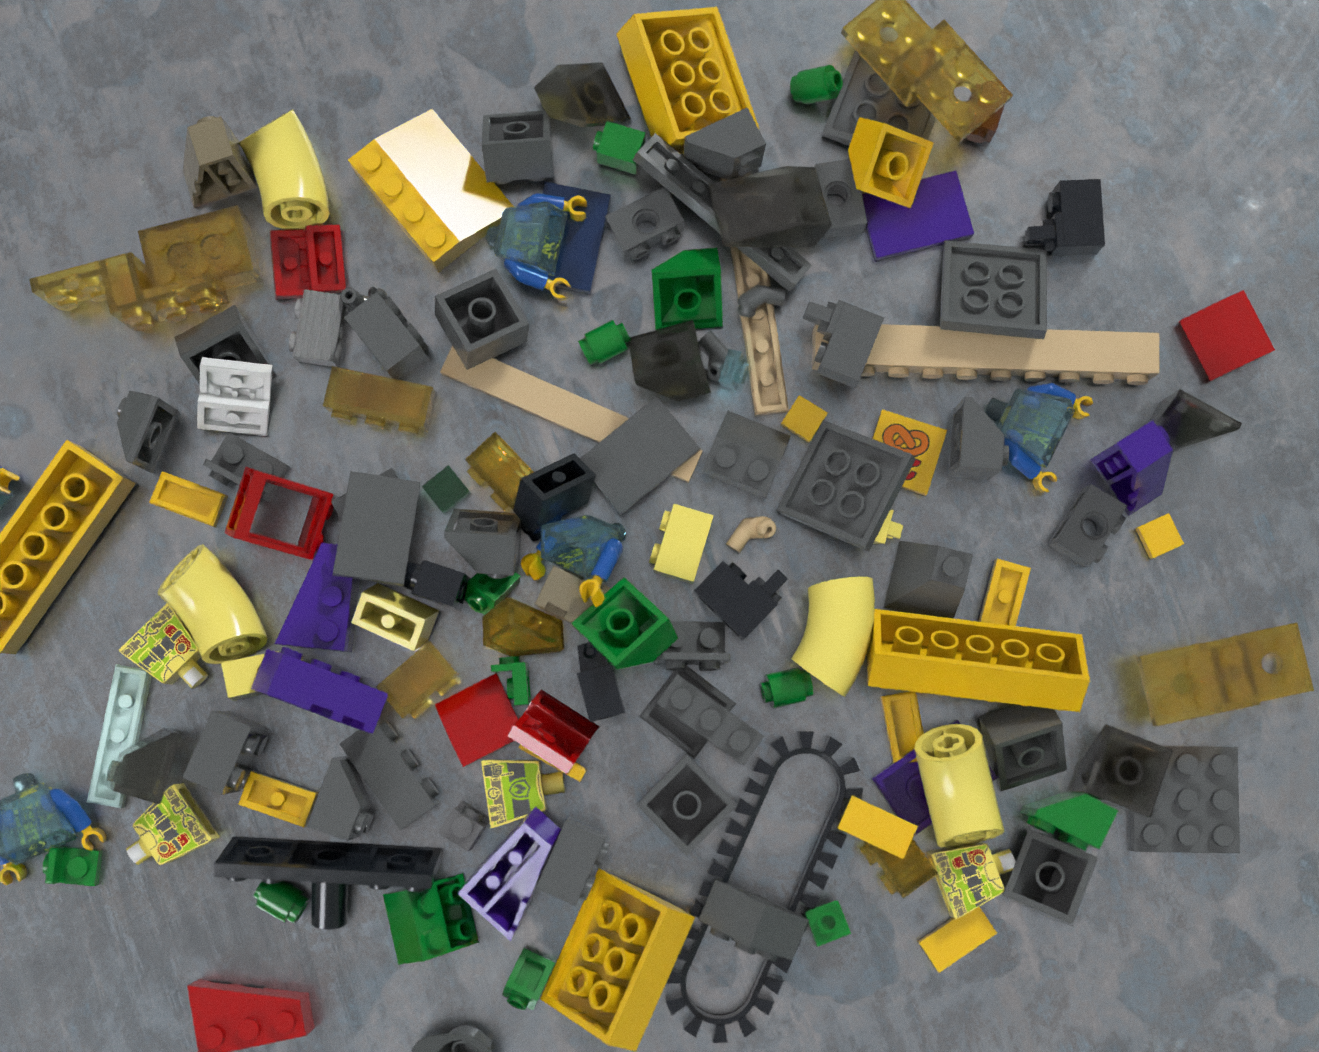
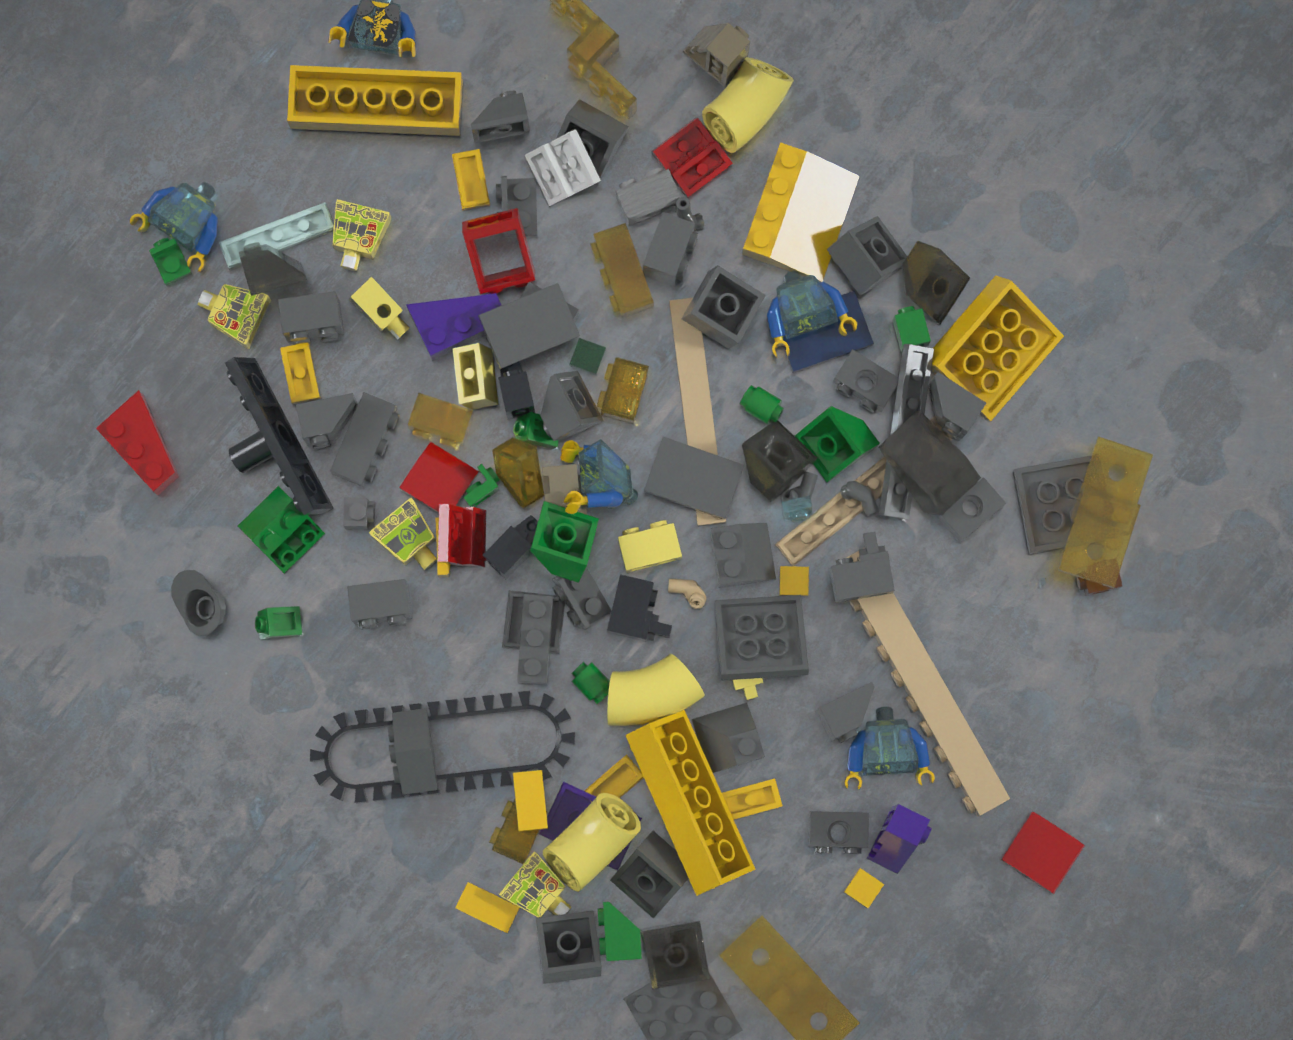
camera: 55 degrees right, 0 degrees up
clear yellow brick [138,205,263,305] -> none
light yellow brick [157,544,268,664] -> none
dark purple wedge [251,647,388,734] -> none
green brick [253,881,310,924] -> none
wedge [457,806,561,941] -> none
black hinge [513,453,596,542] -> none
yellow slope [540,868,695,1052] -> none
dark grey brick [637,754,738,856] -> none
green brick [790,65,843,104] -> none
green bracket [805,900,851,947] -> none
yellow slope [848,117,934,208] -> none
dark purple tile [862,170,974,261] -> none
yellow tile [872,409,947,496] -> none
dark grey plate [940,240,1047,339] -> none
black hinge [1025,179,1105,256] -> none
clear smoke slope [1149,389,1242,453] -> none

